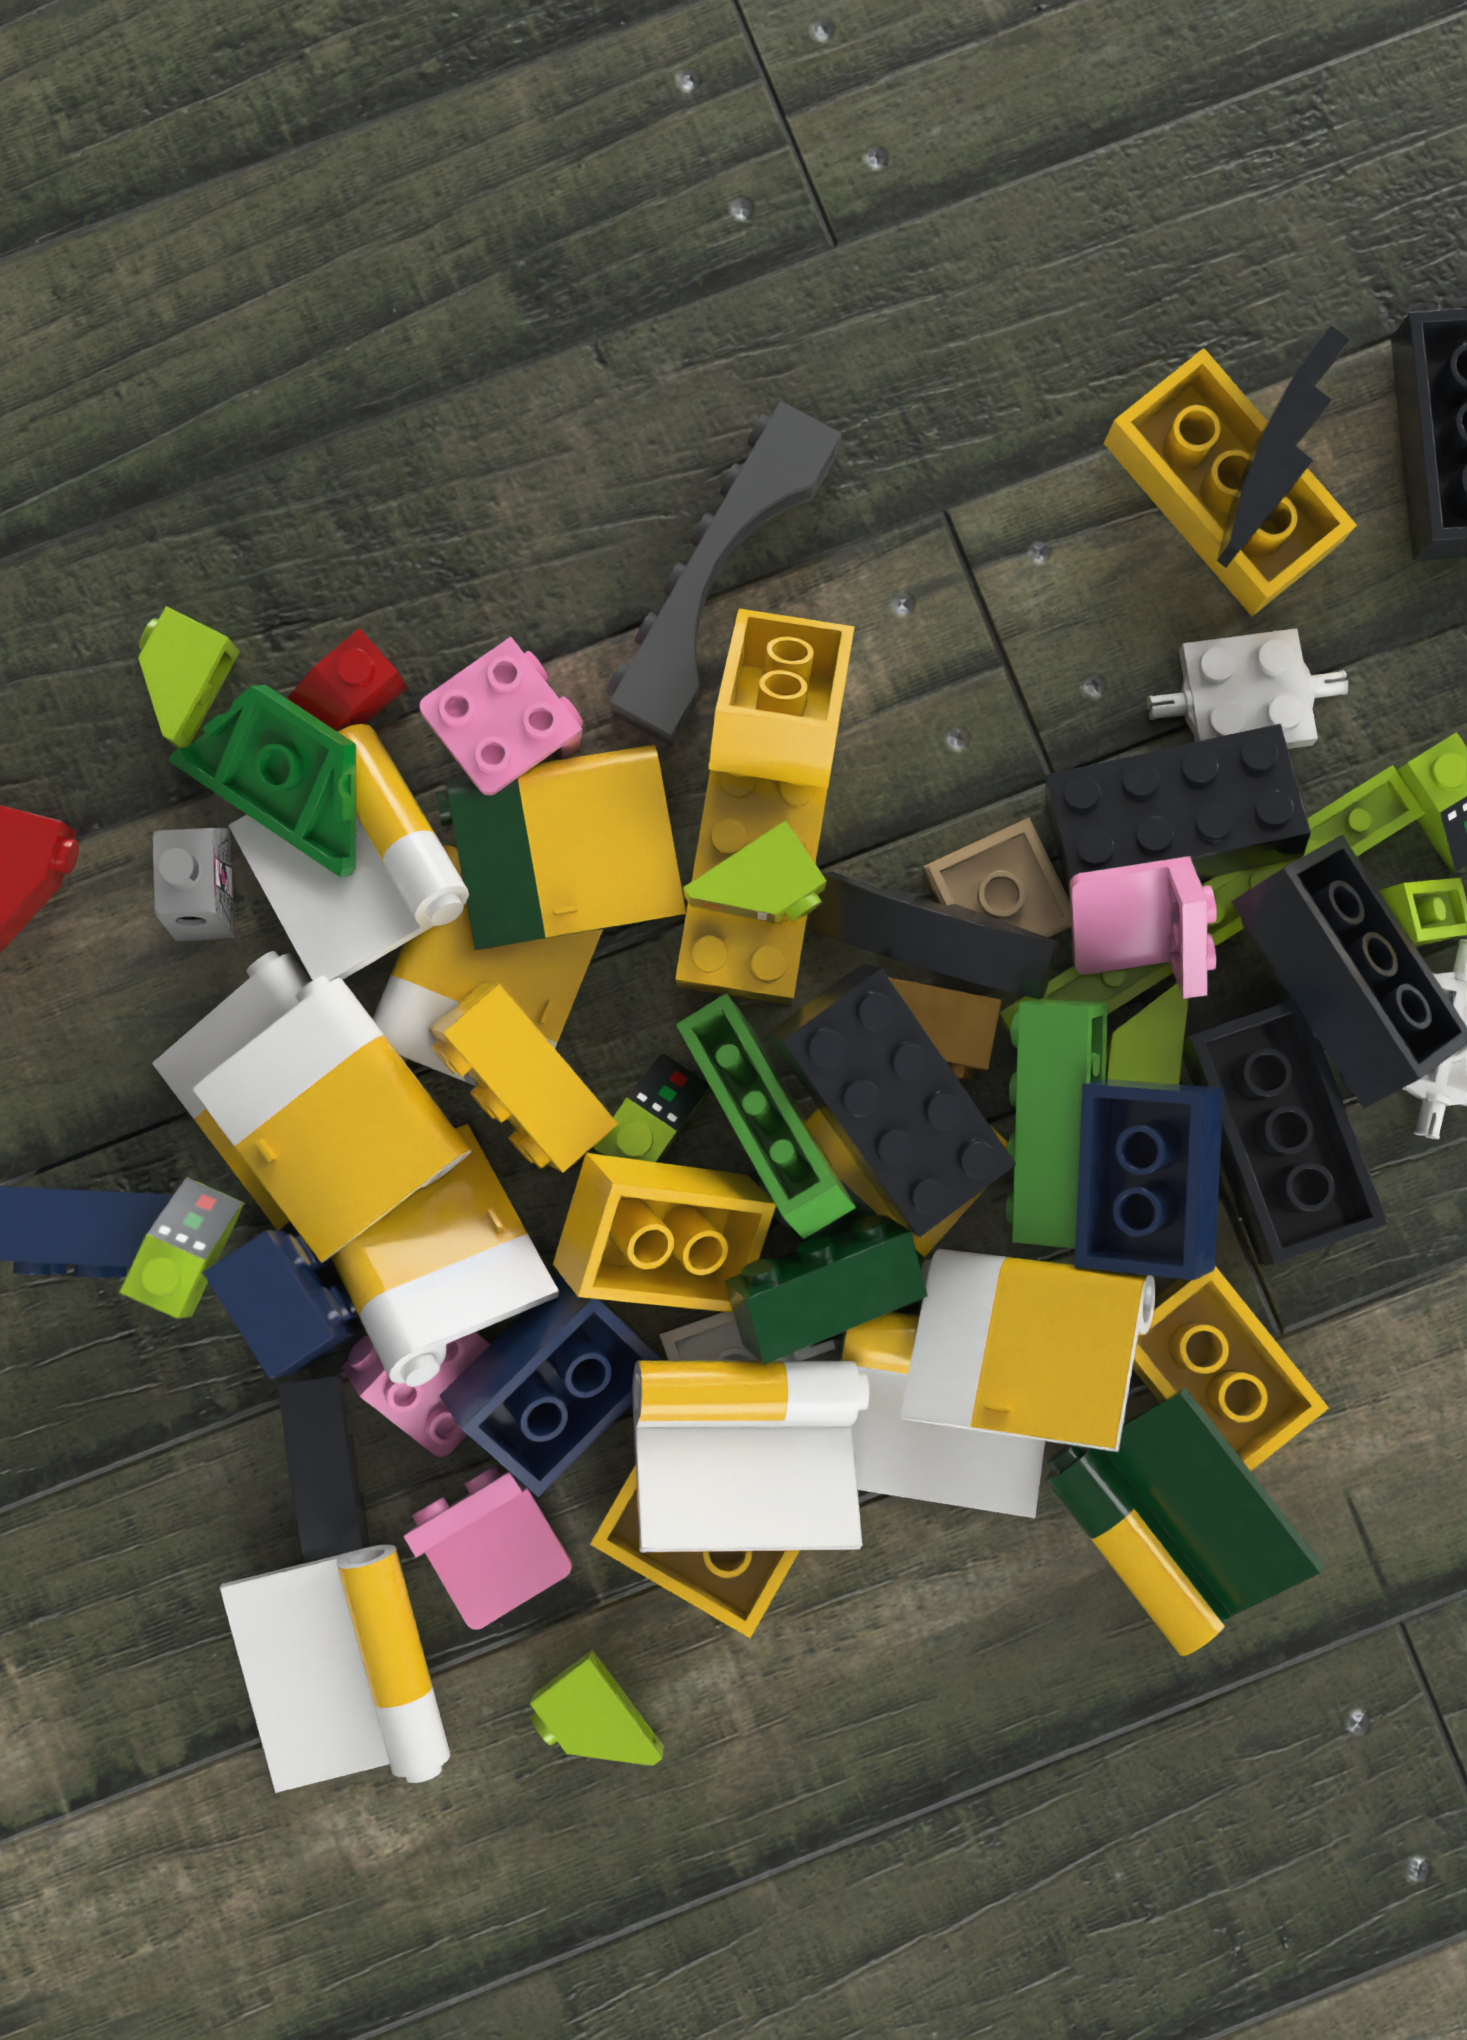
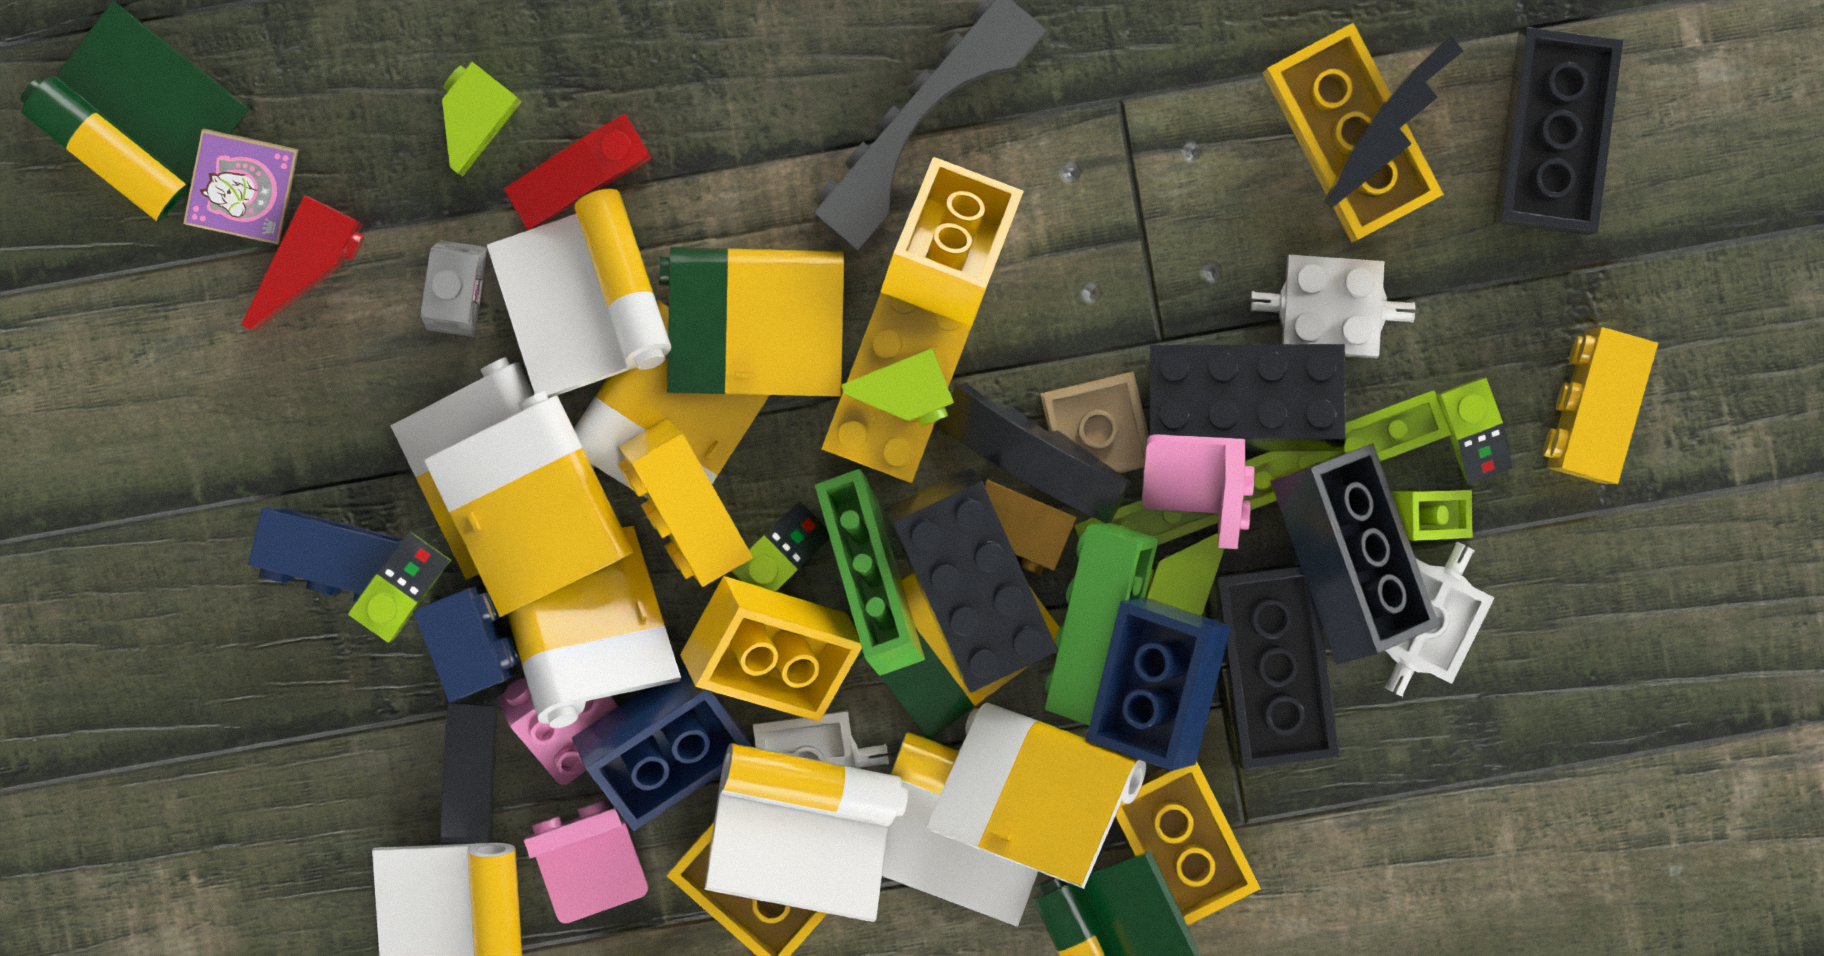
camera: 15 degrees right, 5 degrees up
green wing [169,685,356,877] -> none
bright pink bracket [420,637,583,795] -> none
dark green brick [724,1215,928,1365] -> none

